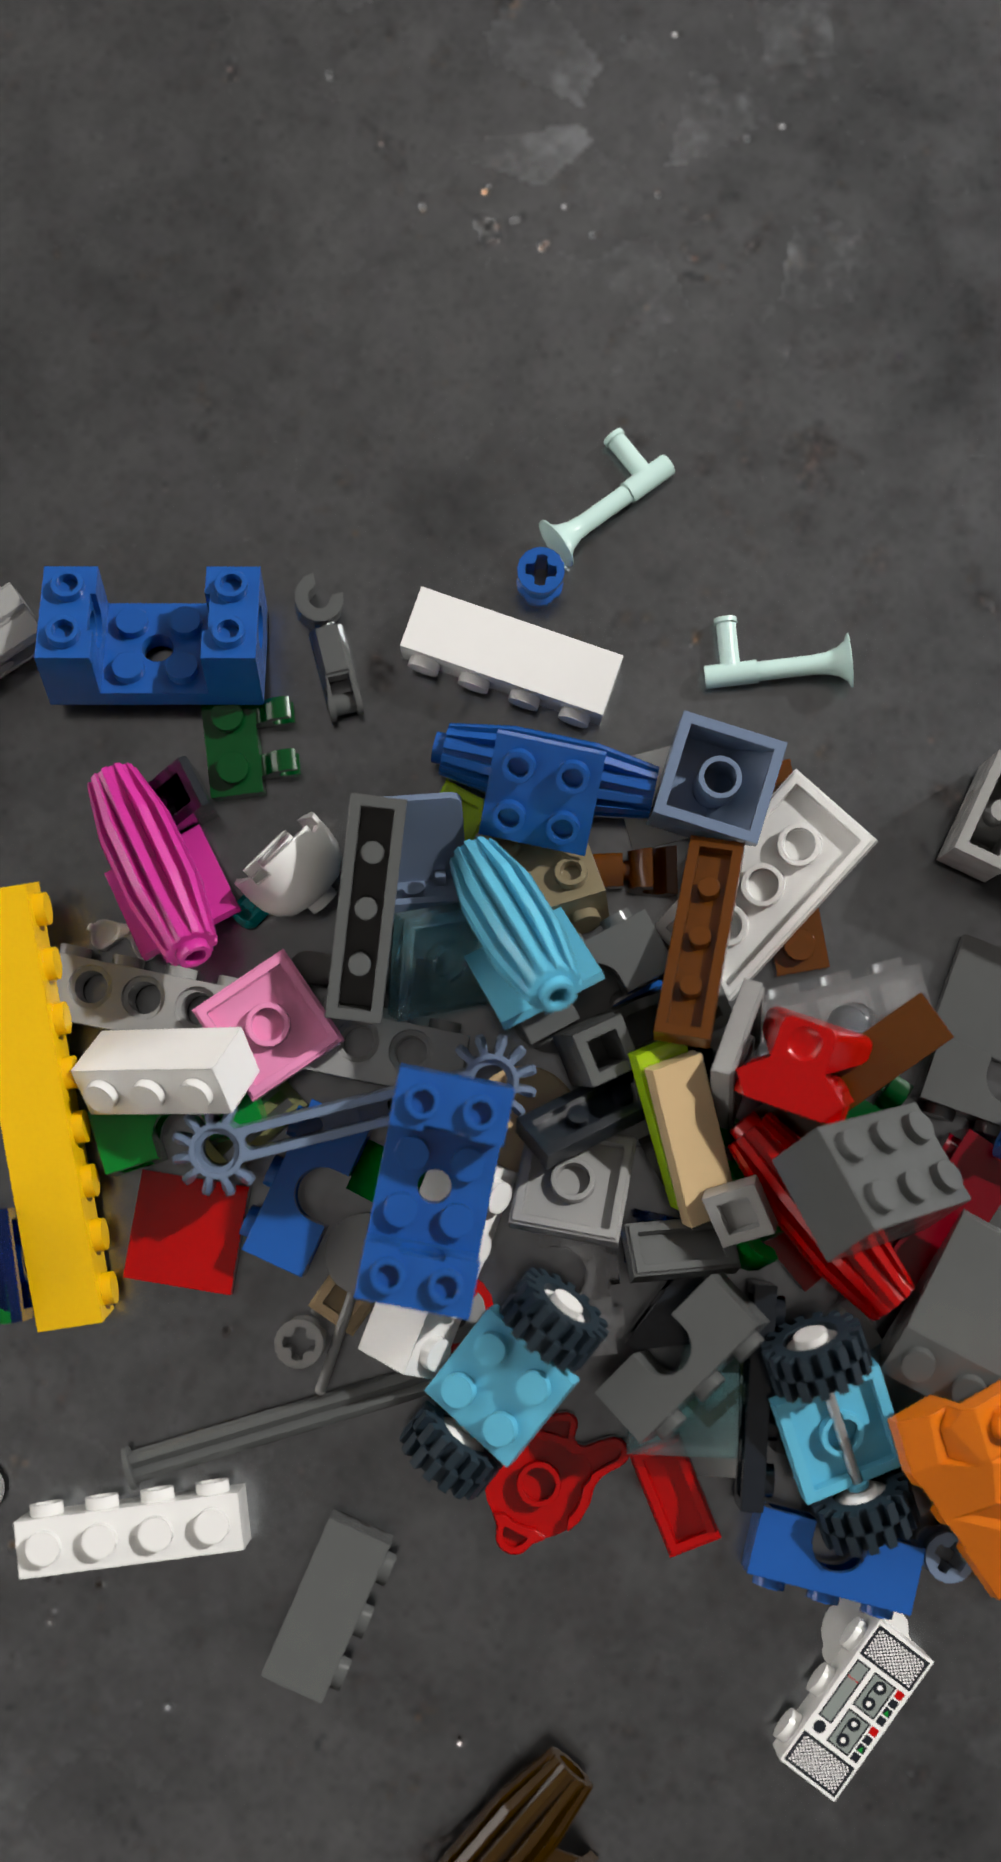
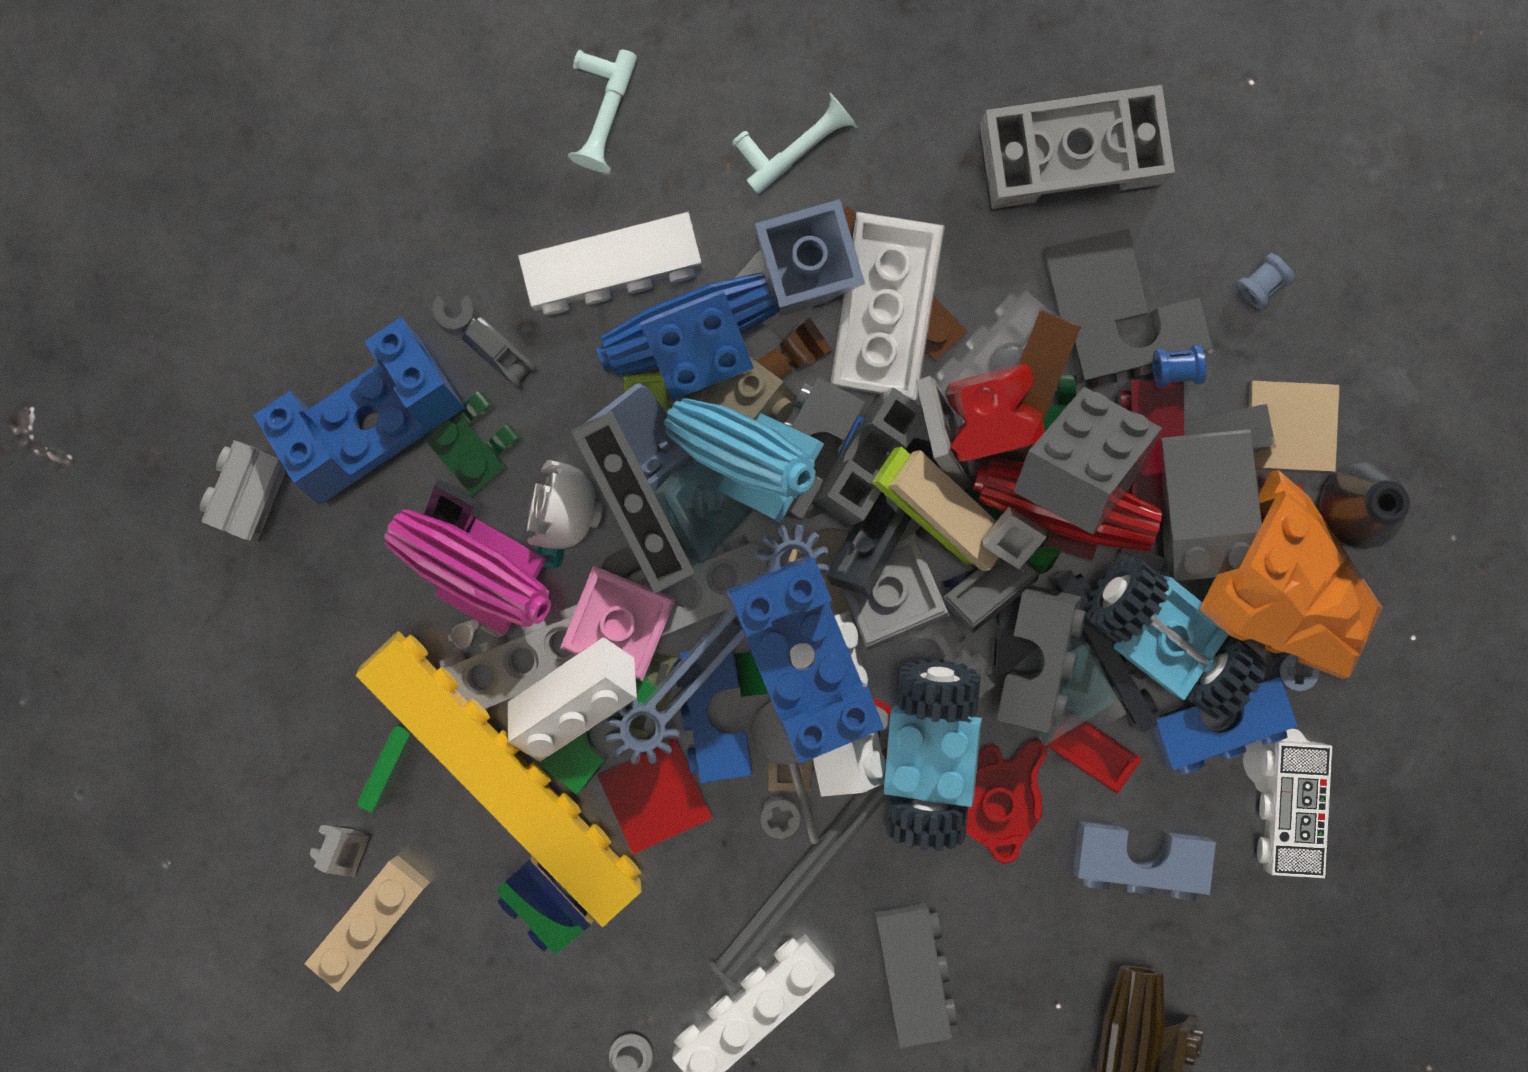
camera: 30 degrees left, 5 degrees up
blue bush [517,547,565,607] -> none
reddish brown plate [654,835,745,1049] -> none
none -> sand blue arch [1073,821,1216,901]

